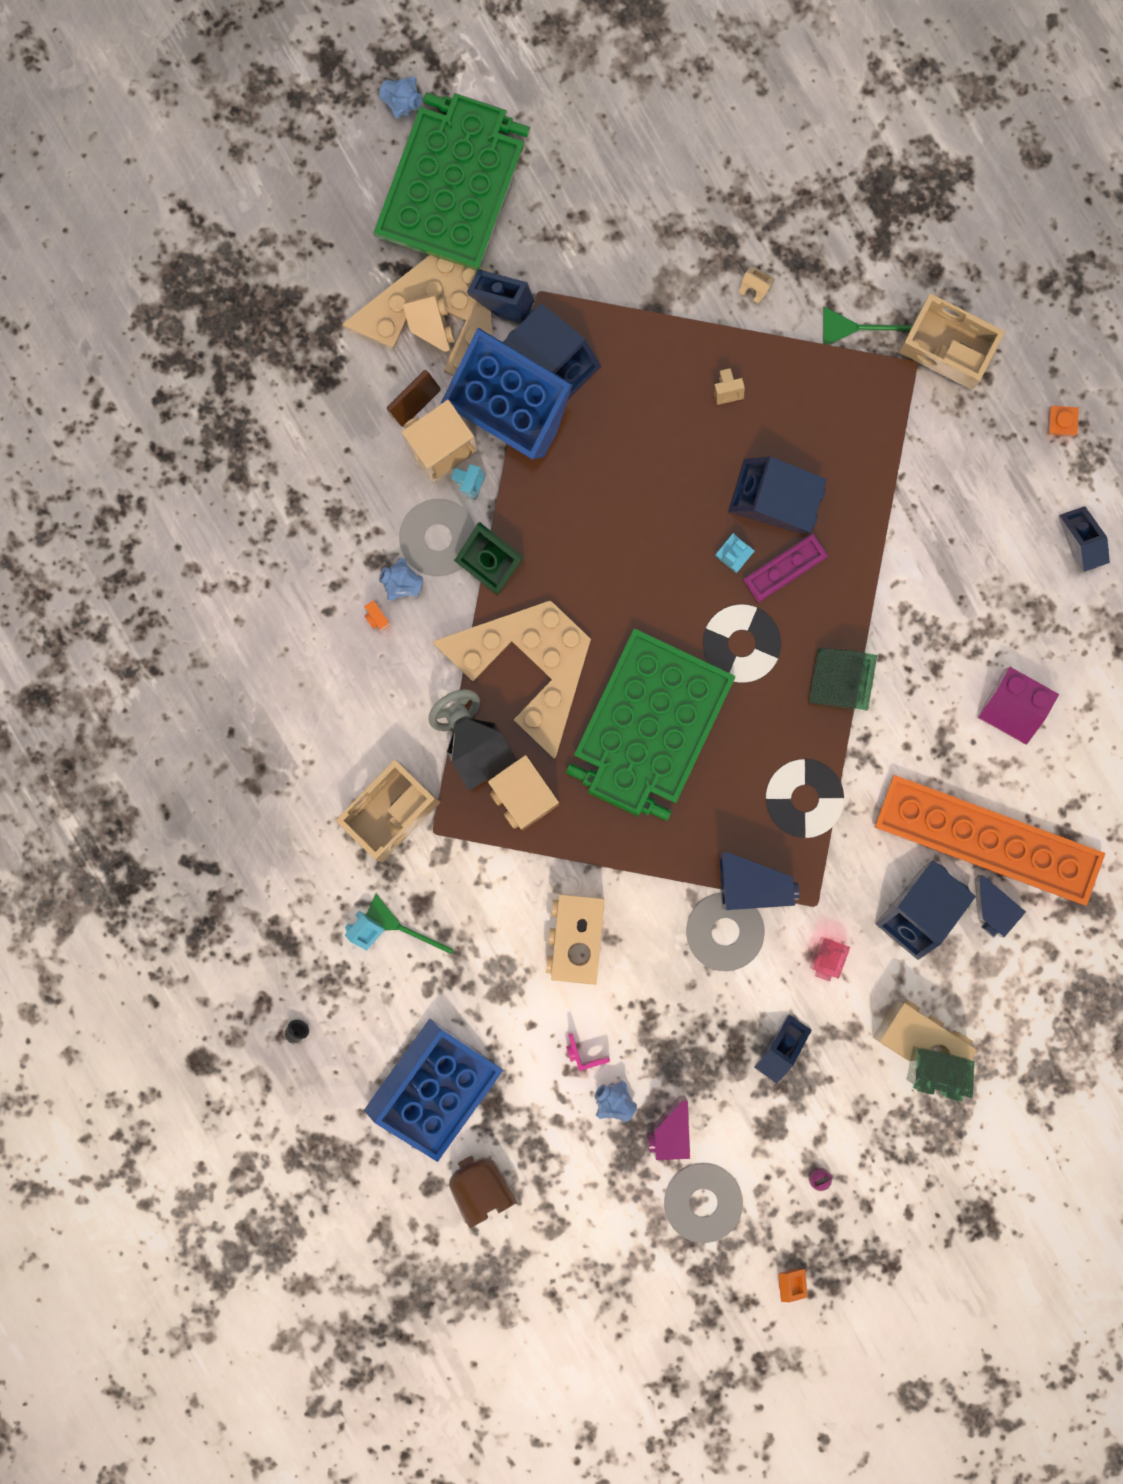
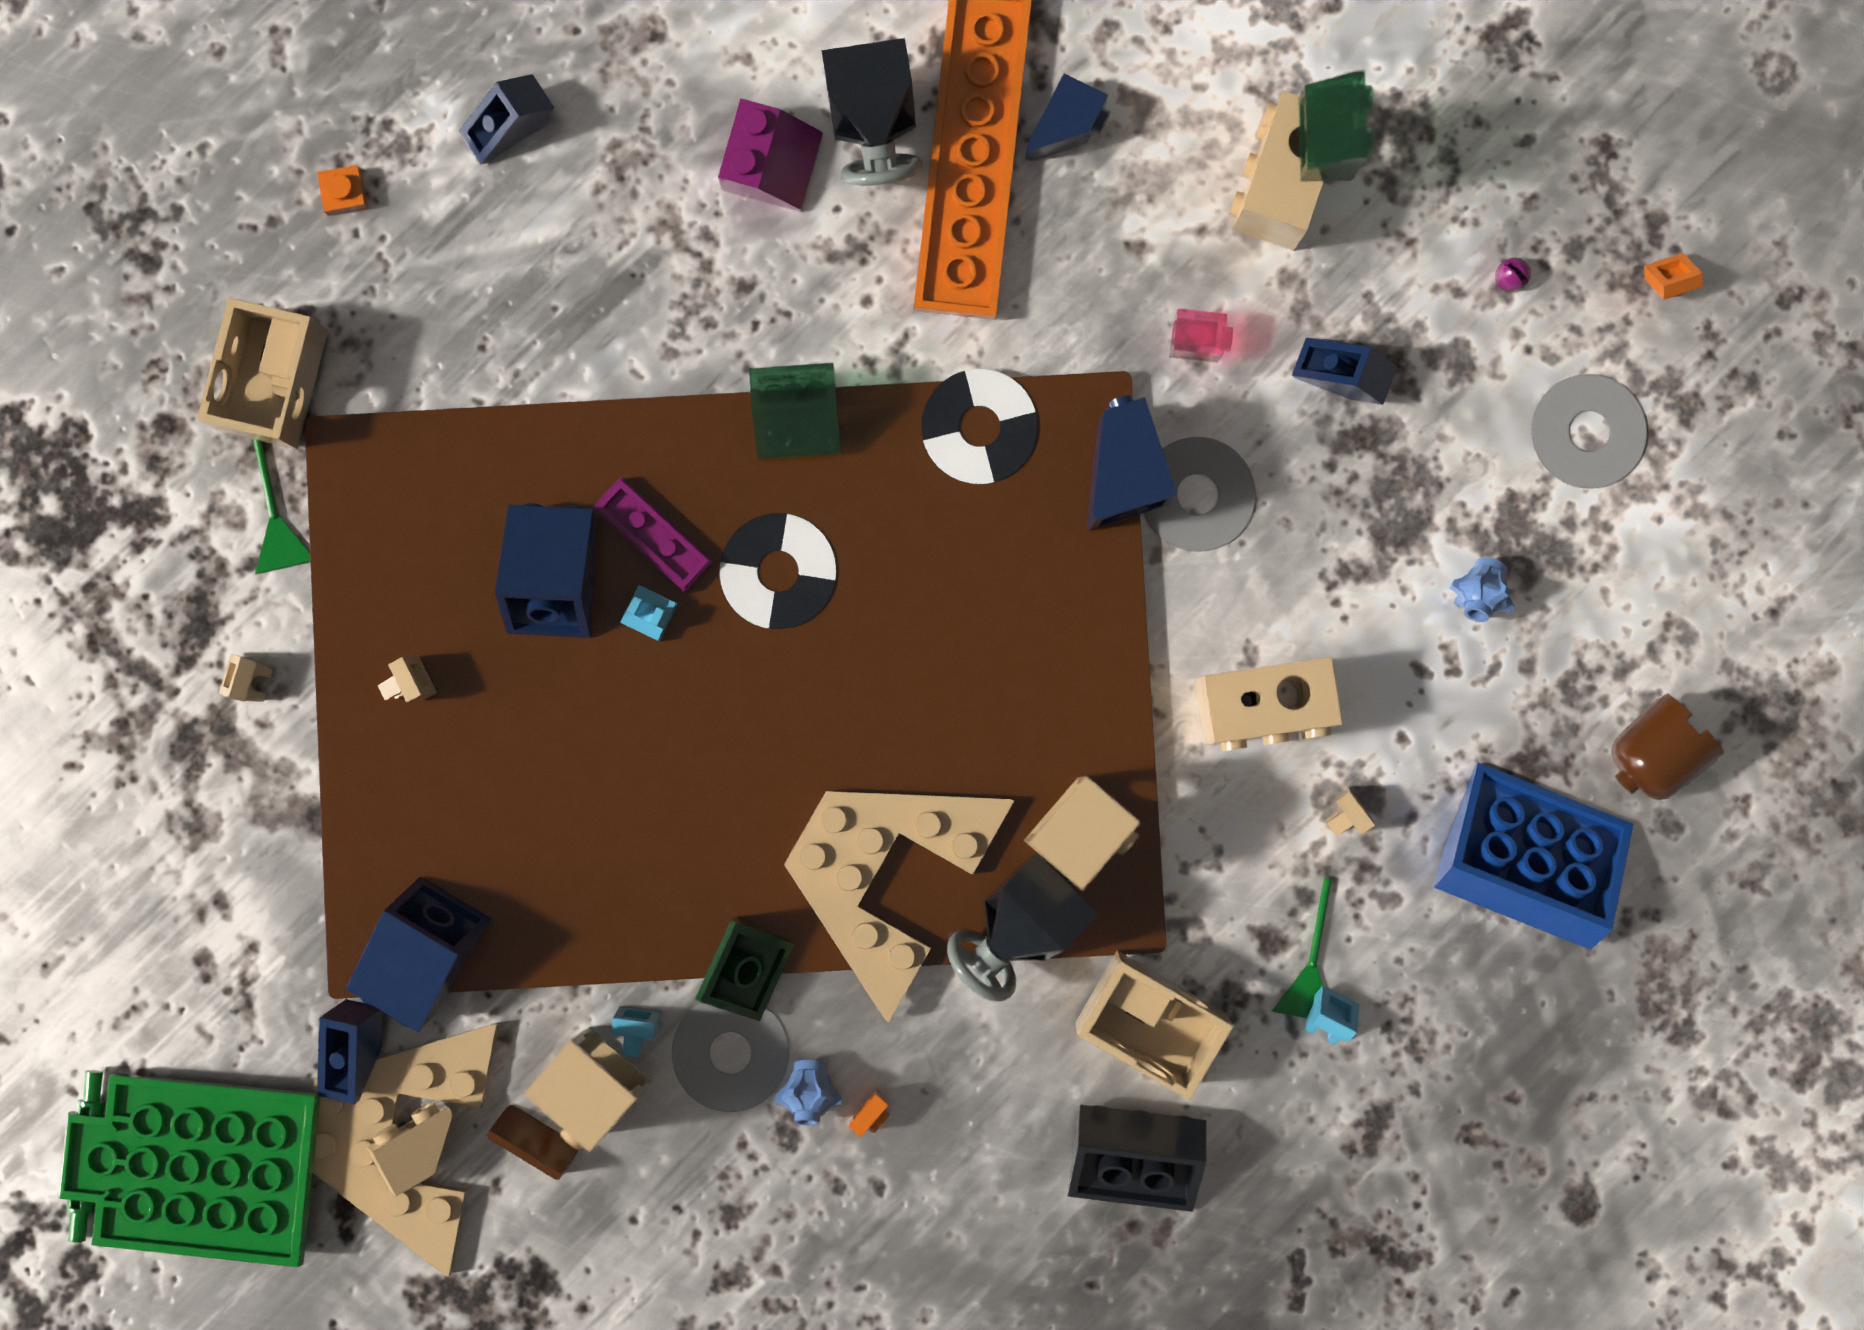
camera: 105 degrees left, 0 degrees up
black hinge [285,1020,309,1045] -> none
medium blue rock [379,76,422,118] -> none
blue slope [441,328,573,459] -> none
green plate [566,628,736,821] -> none
dark pink bracket [566,1032,610,1071] -> none
magenta slope [648,1096,690,1160] -> none
dark blue slope [876,860,976,960] -> none
none -> black piece [821,38,923,186]
none -> black slope [1068,1105,1207,1212]
none -> tan tile [1326,787,1375,837]

